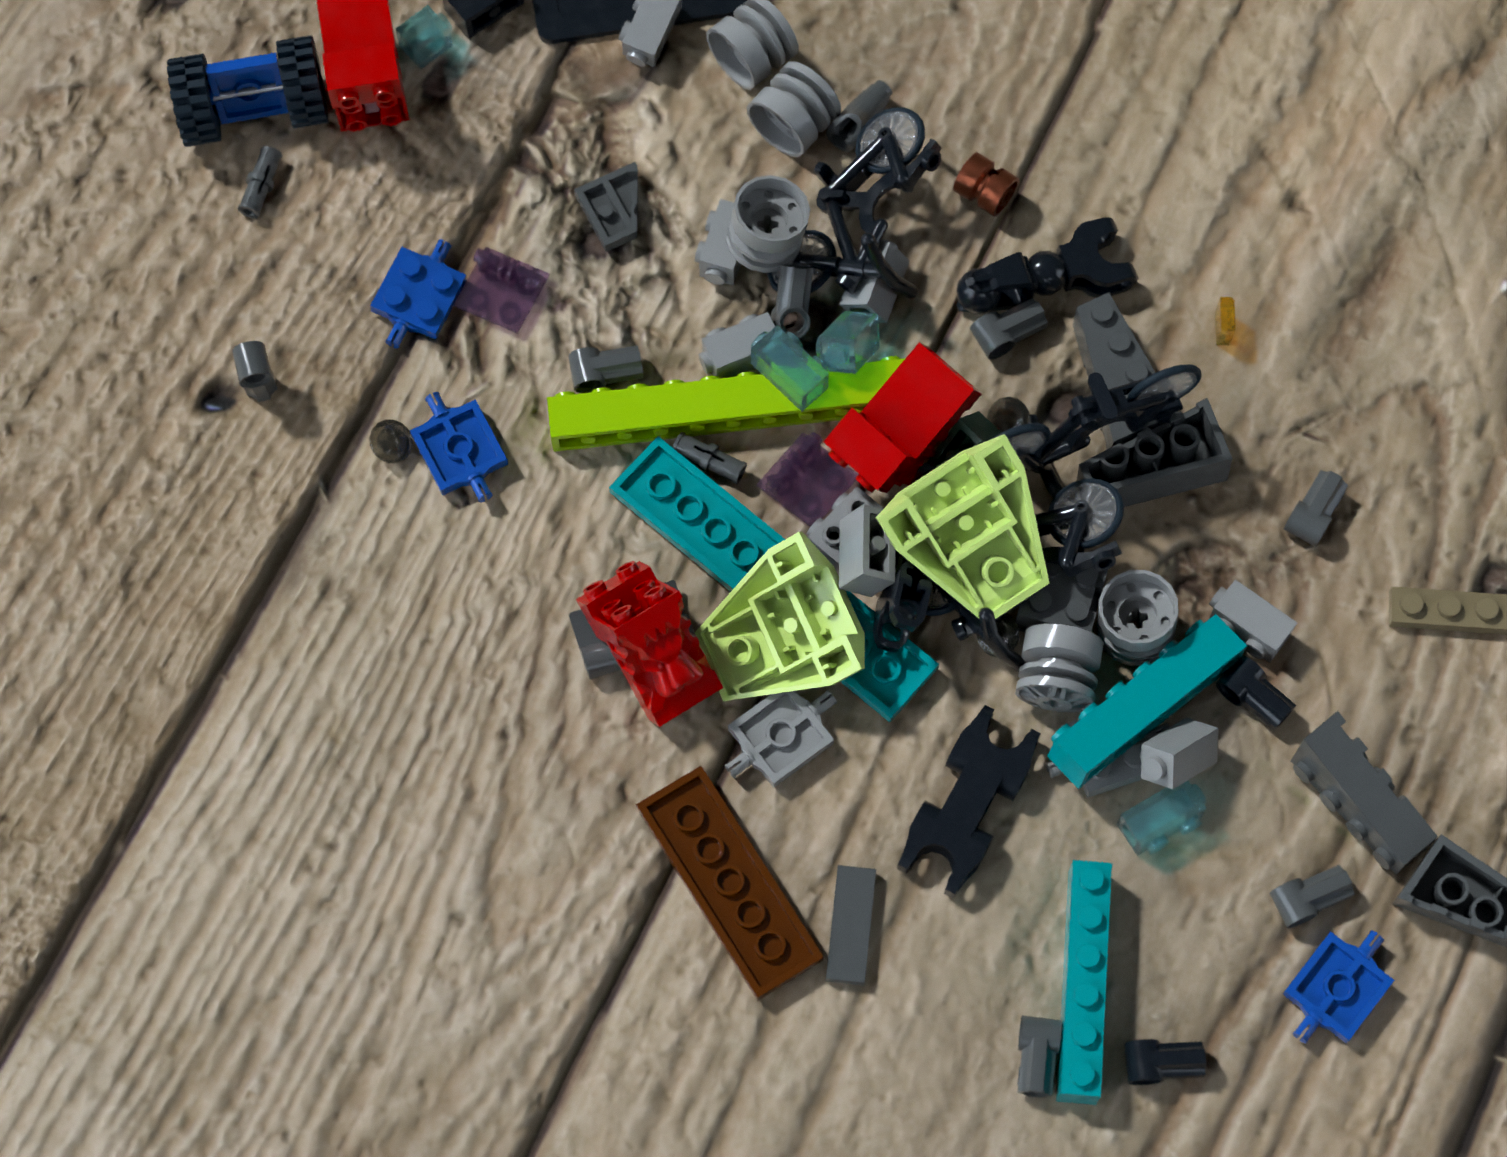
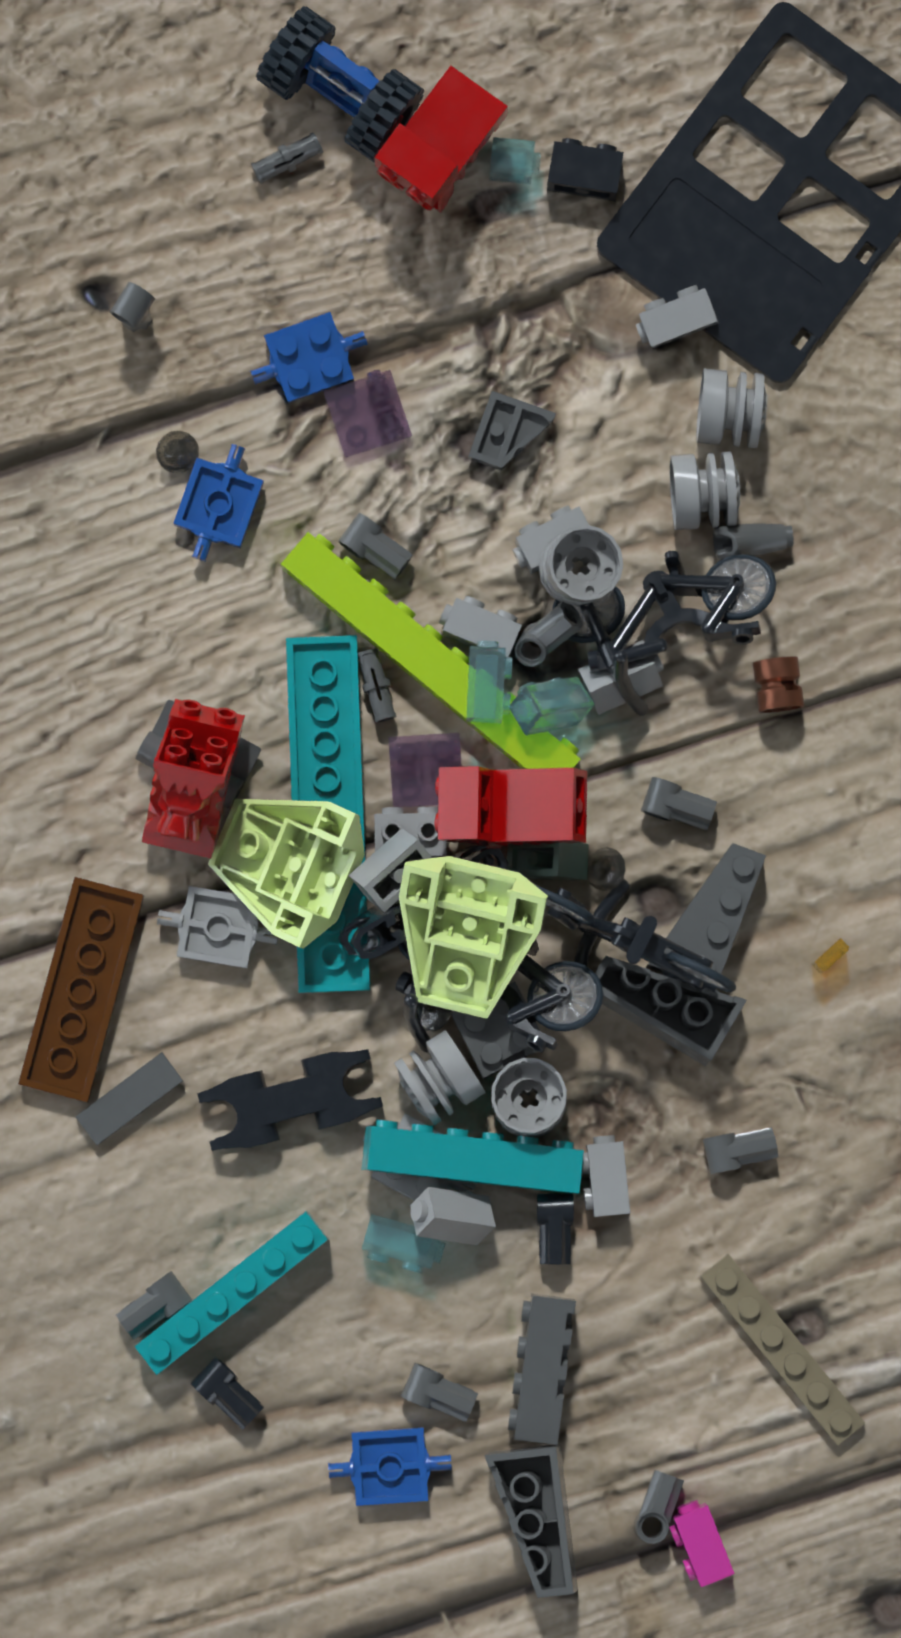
camera: 45 degrees right, 15 degrees up
black piece [956,217,1139,314] -> none

